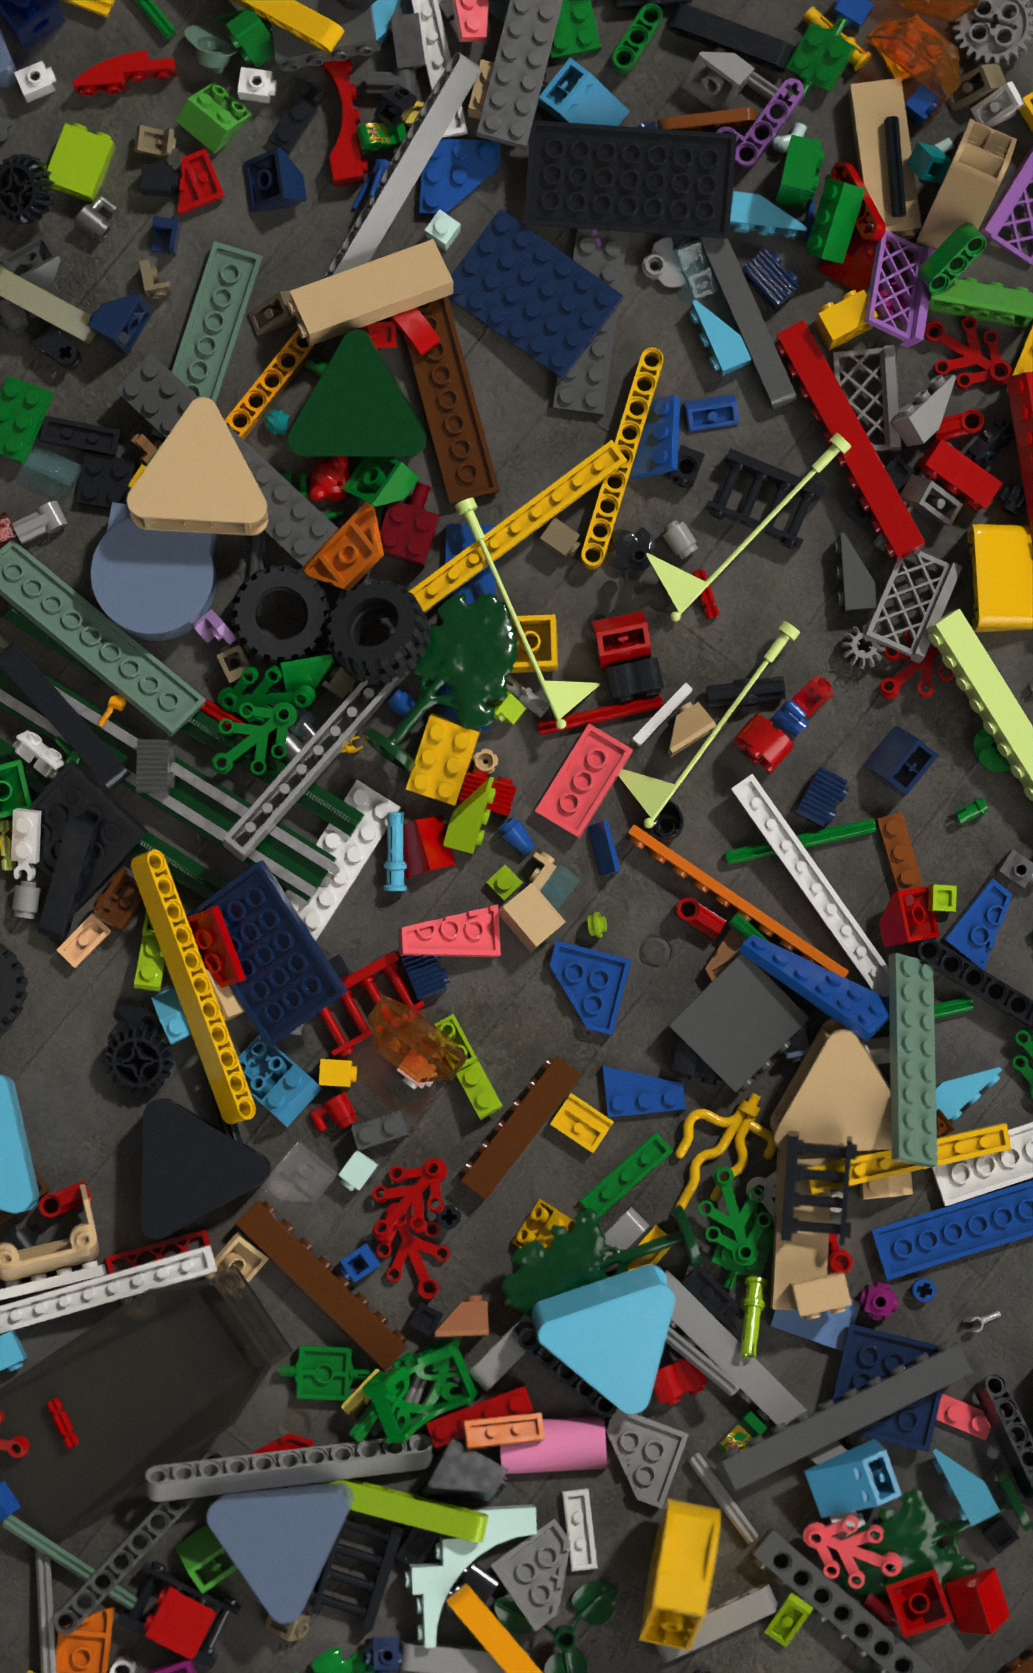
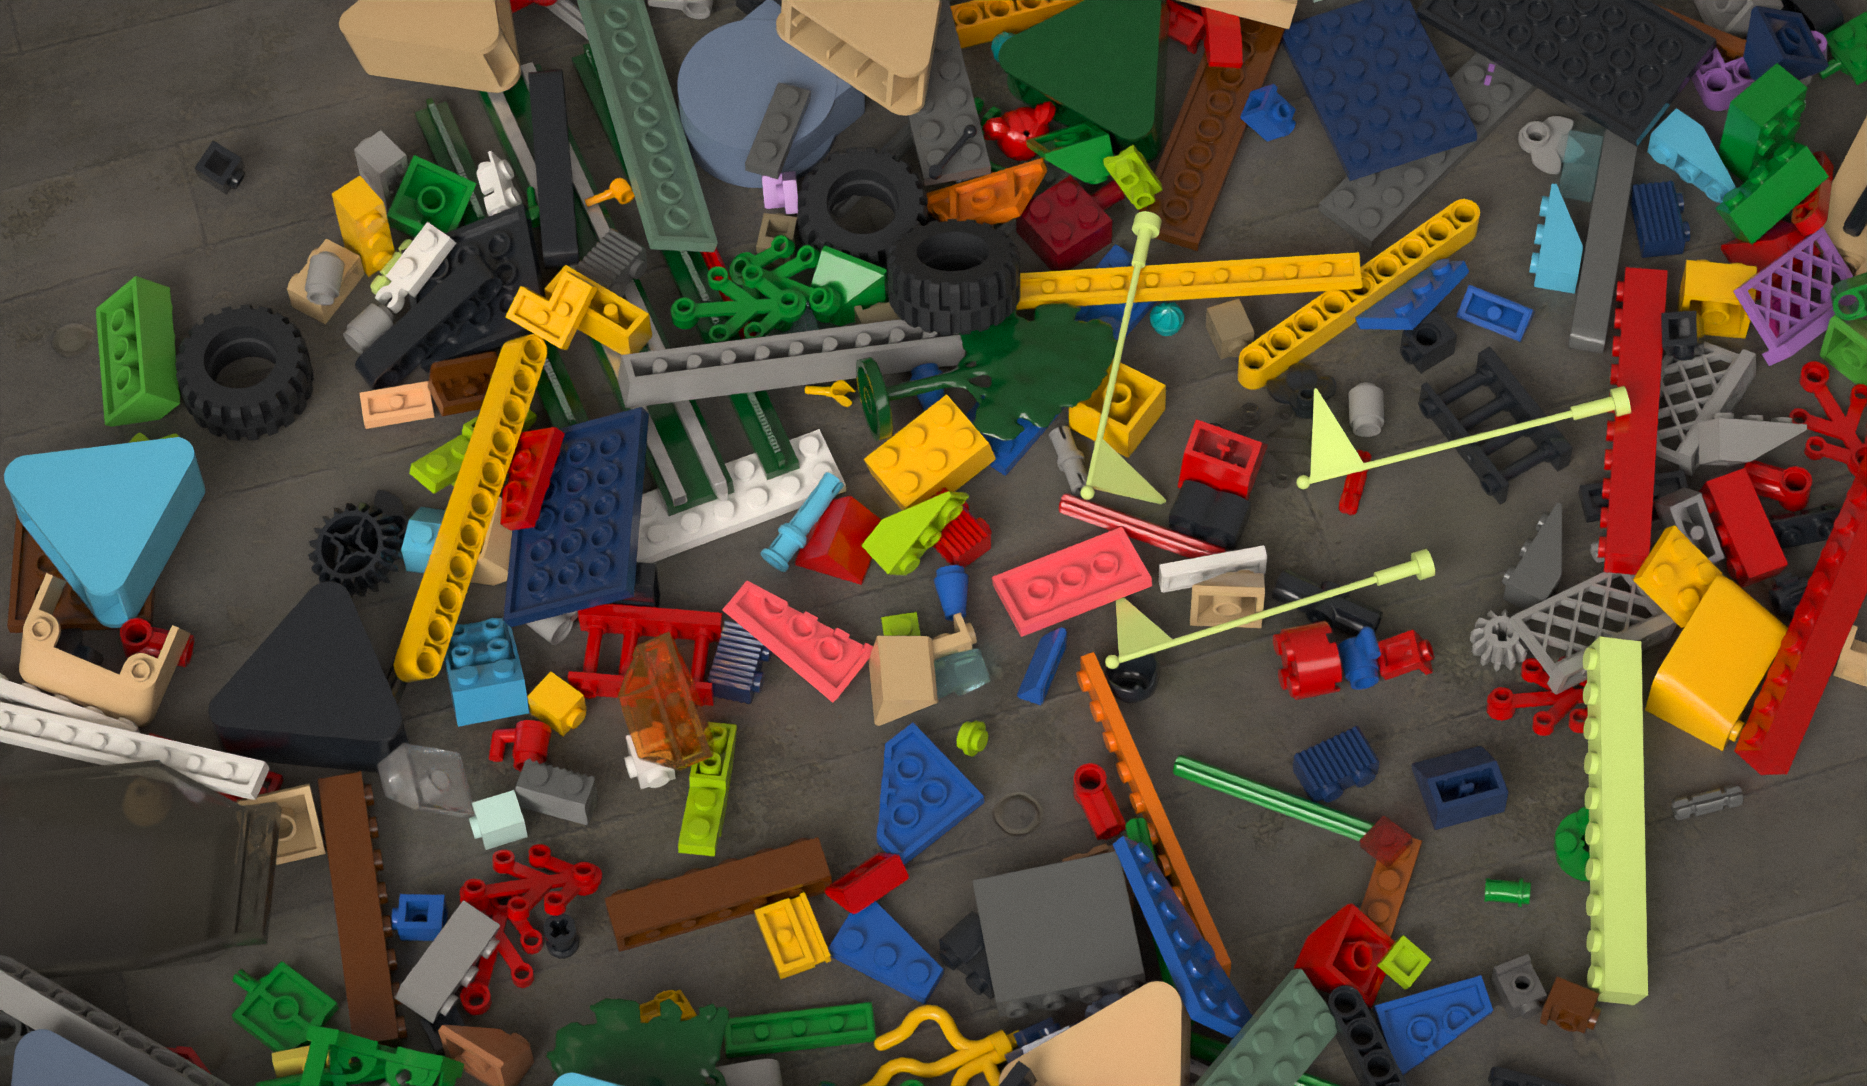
camera: 40 degrees right, 25 degrees down
tan plate [473,749,498,774] -> none
lime brick [485,691,526,725] -> none
white plate [731,774,889,997] -> none
none -> light grey brick [395,900,500,1024]
none -> yellow plate [505,271,598,350]
none -> yellow brick [545,265,652,355]
none -> dark grey plate [745,82,811,179]
none -> red slope [824,852,909,914]
none -> black hinge [929,125,977,180]
none -> dark blue plate [1004,1017,1081,1064]
none -> lime hips [1103,145,1162,209]
none -> teal plate [1150,301,1184,336]
none -> blue brick [1240,84,1296,142]
none -> clear red plate [1359,815,1413,868]
none -> yellow plate [1633,525,1723,628]
none -> black brick [1661,311,1704,361]
none -> dark blue slope [1743,6,1829,81]

